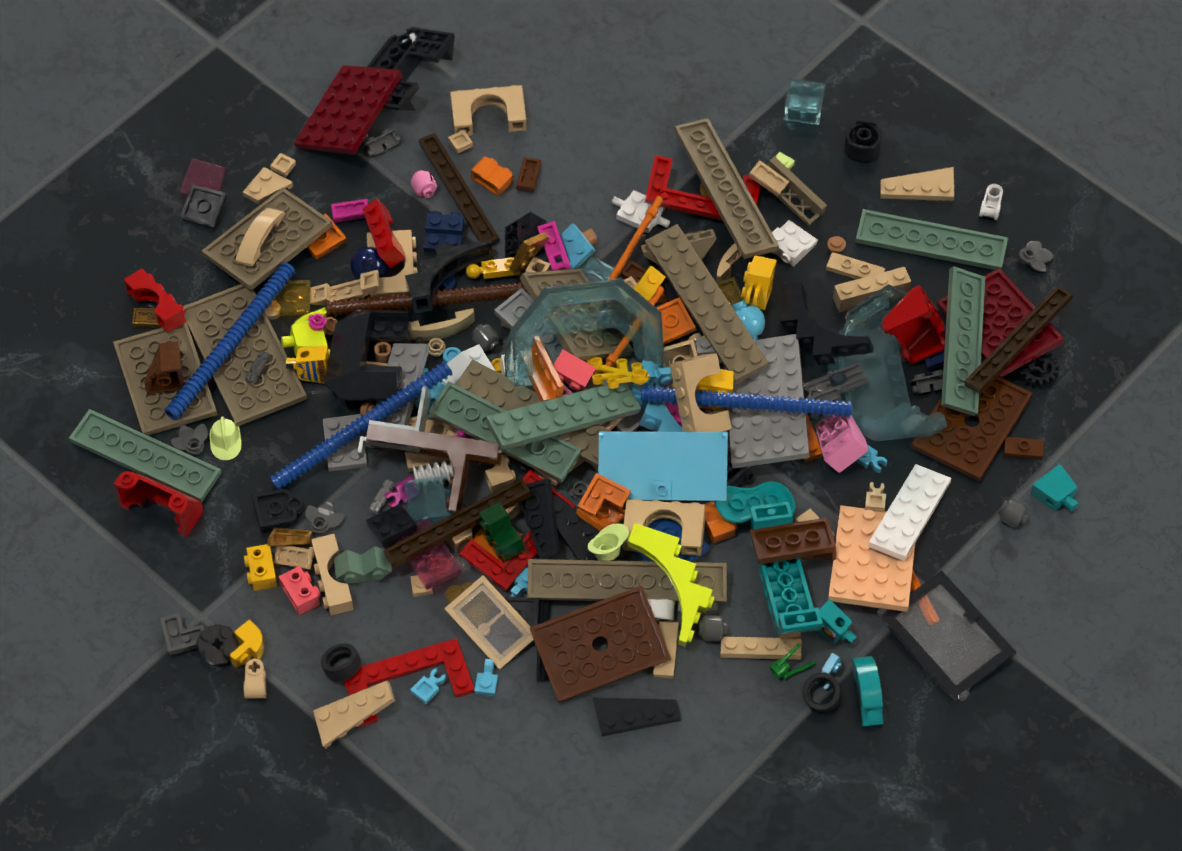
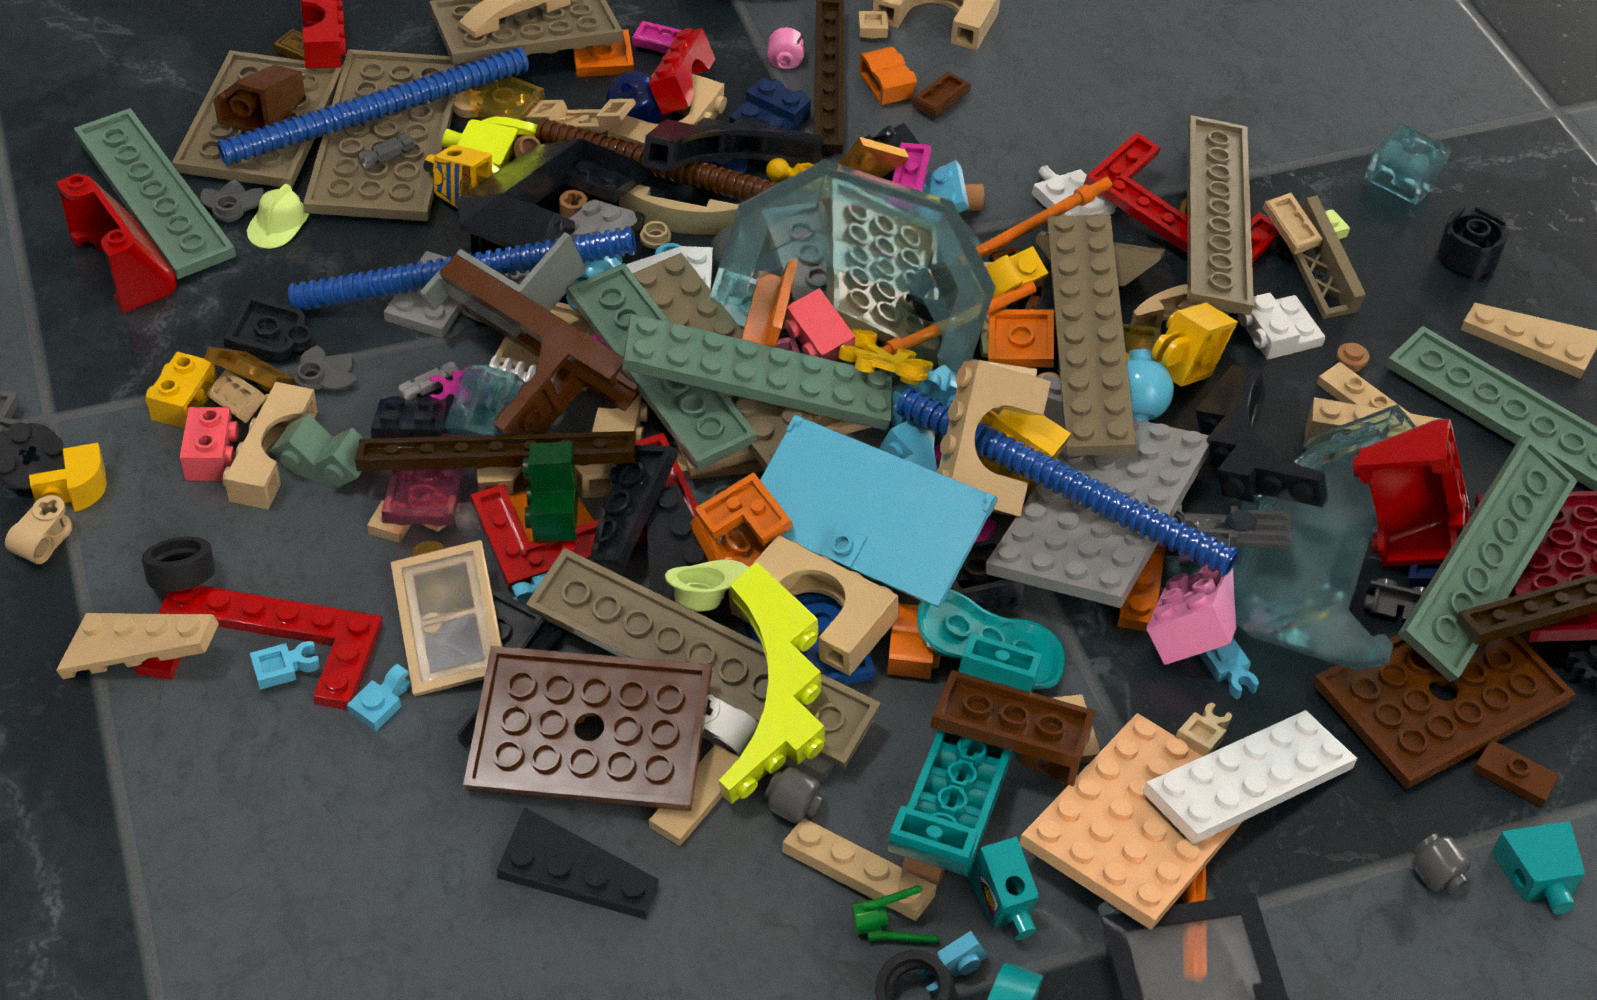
camera: 25 degrees right, 10 degrees down
dark pink plate [308,313,327,331] -> none

